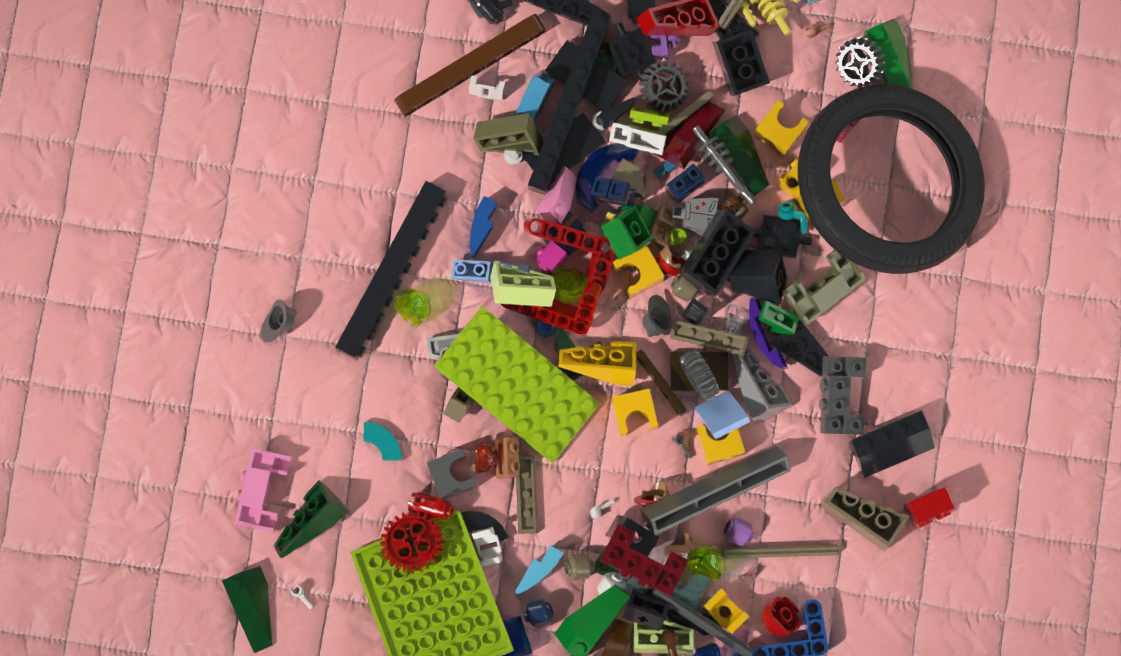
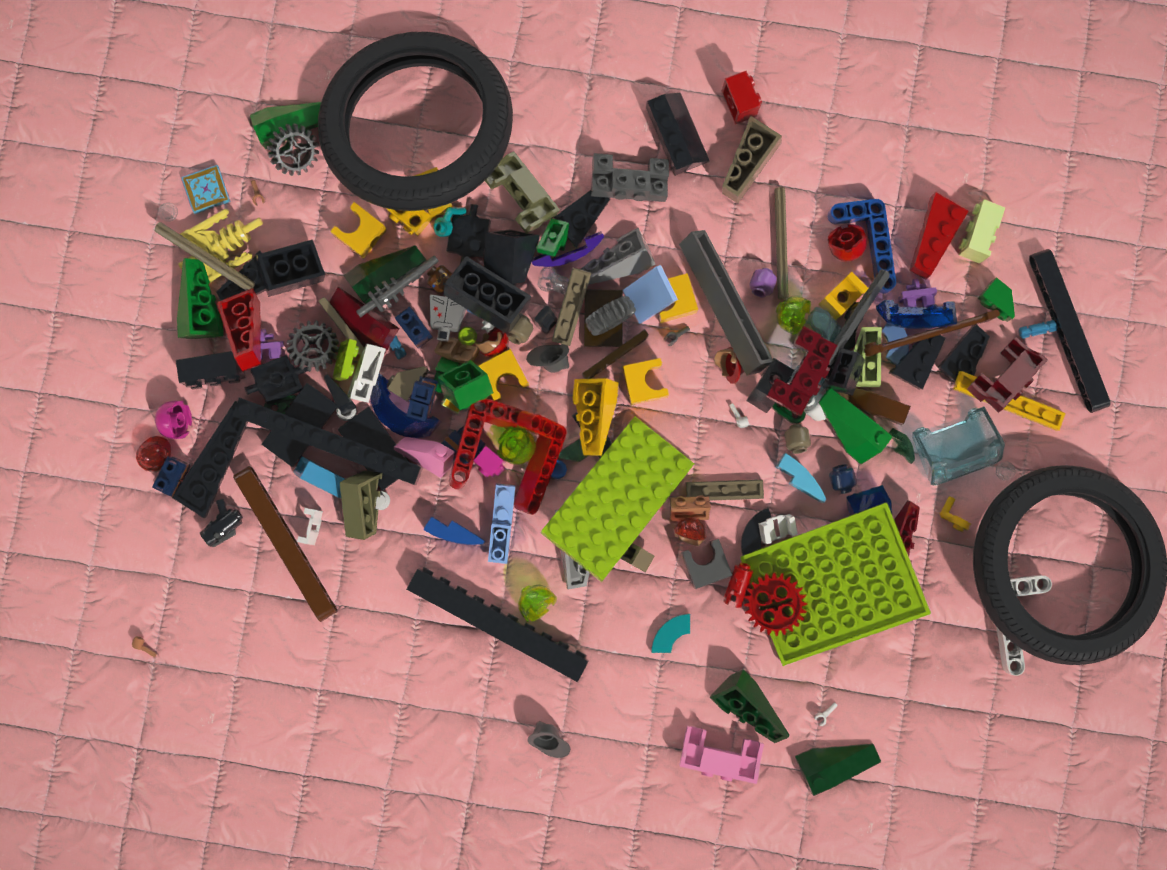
camera: 90 degrees left, 5 degrees up
yellowish green wedge [490,260,556,307] -> none
nougat bracket [664,533,693,557] -> none

